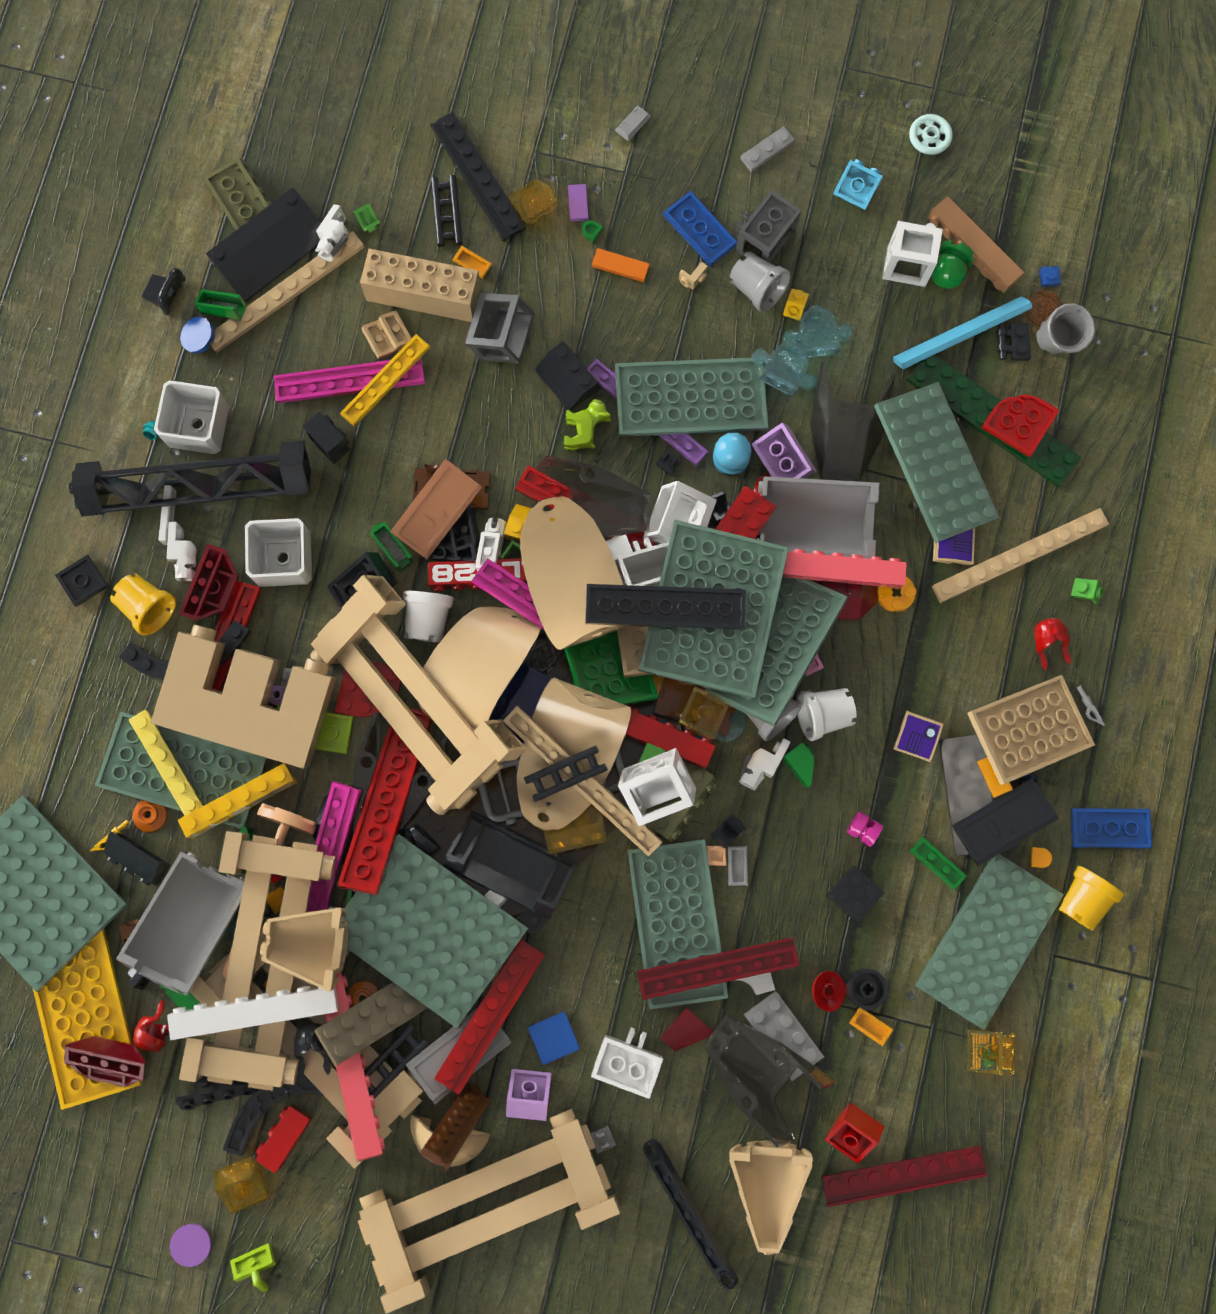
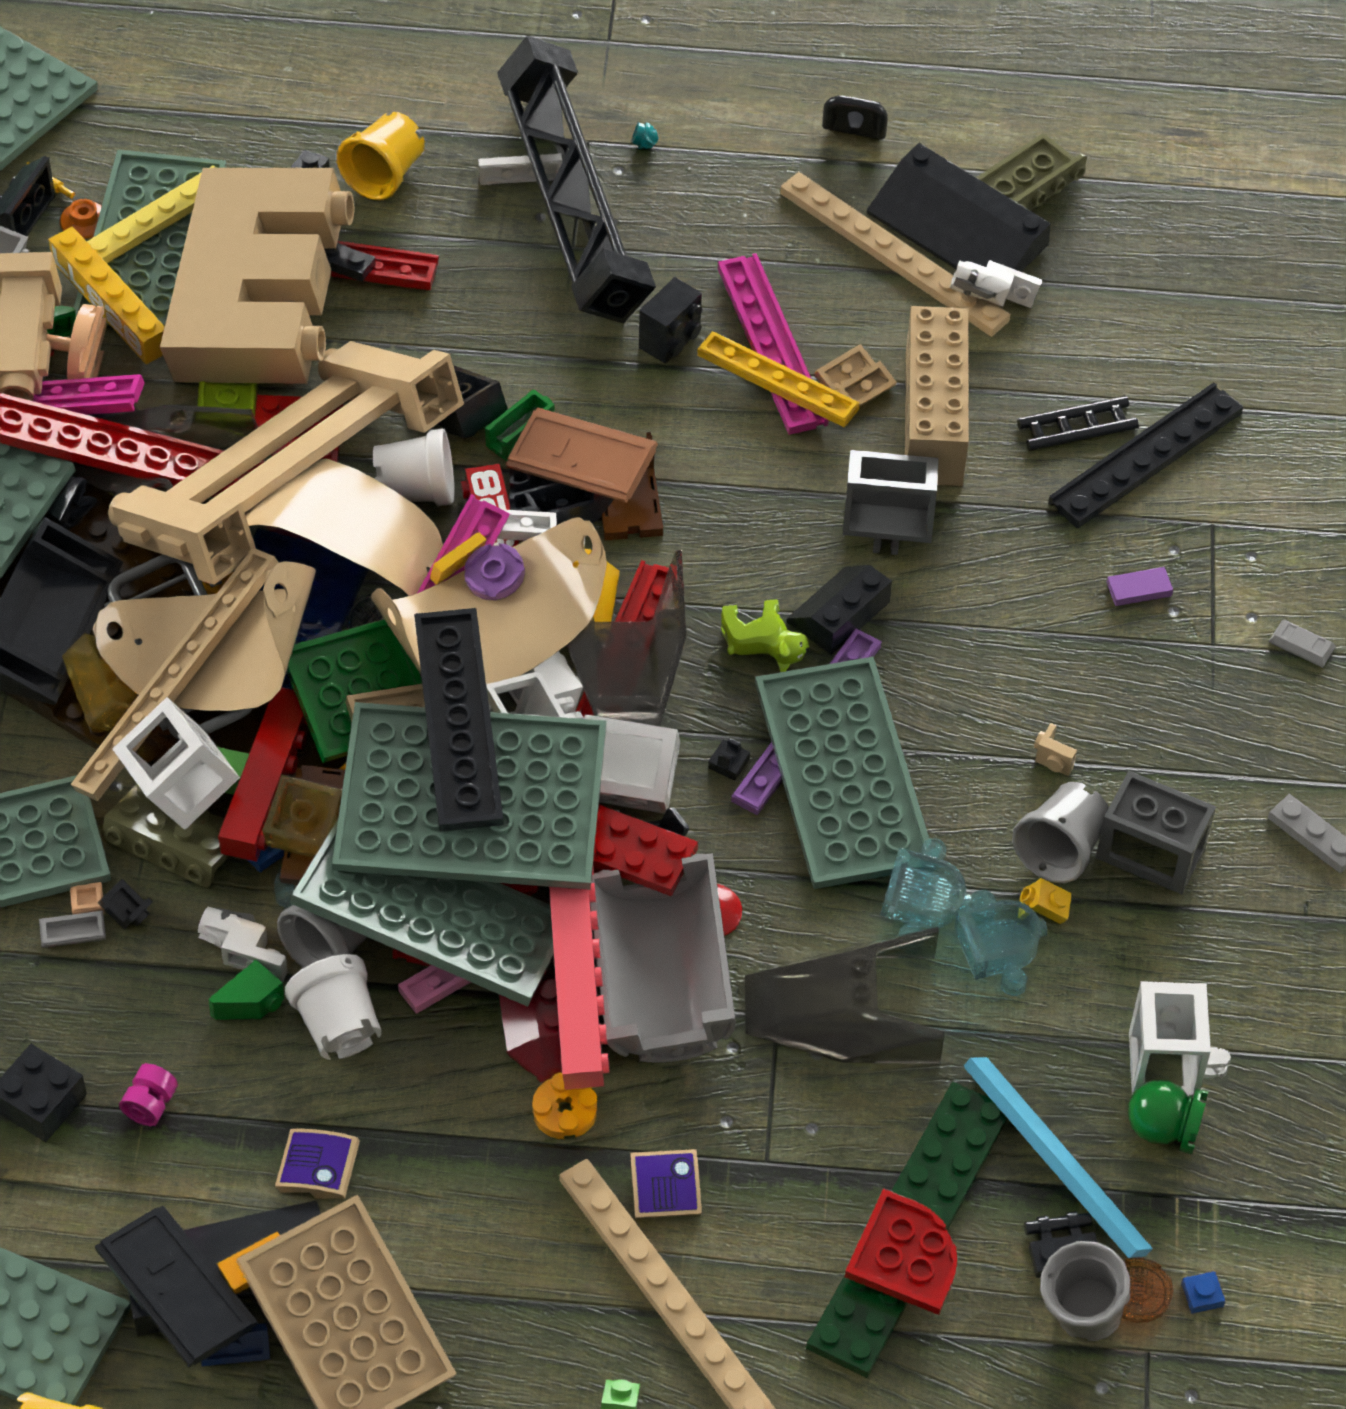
camera: 80 degrees right, 25 degrees down
black plate [55,555,109,607] -> none
white plate [154,380,230,454] -> none
white plate [166,522,197,582] -> none
dark red wedge [179,544,239,621] -> none
tile [180,317,215,354] -> none
green window [195,289,247,321] -> none
white plate [245,518,312,587] -> none
bright green bracket [353,203,381,233] -> none
light orange tile [452,246,493,279] -> none
clear yellow slope [507,178,558,224] -> none
black bar [524,745,608,802] -> none
green tile [582,220,604,243] -> none
orange tile [592,248,649,282] -> none
blue tile [663,191,737,267] -> none
medium azure tile [713,433,752,475] -> none
lavender slope [752,423,817,479] -> none
medium azure plate [833,159,883,210] -> none
sand green plate [874,382,1000,543] -> none
green tile [909,836,967,891] -> none
medium nougat brick [928,196,1024,293] -> none
light orange tile [1030,847,1052,868] -> none
red hair [1034,618,1071,670] -> none
none -> yellow tile [430,532,486,585]
none -> medium lavender tile [464,543,525,600]

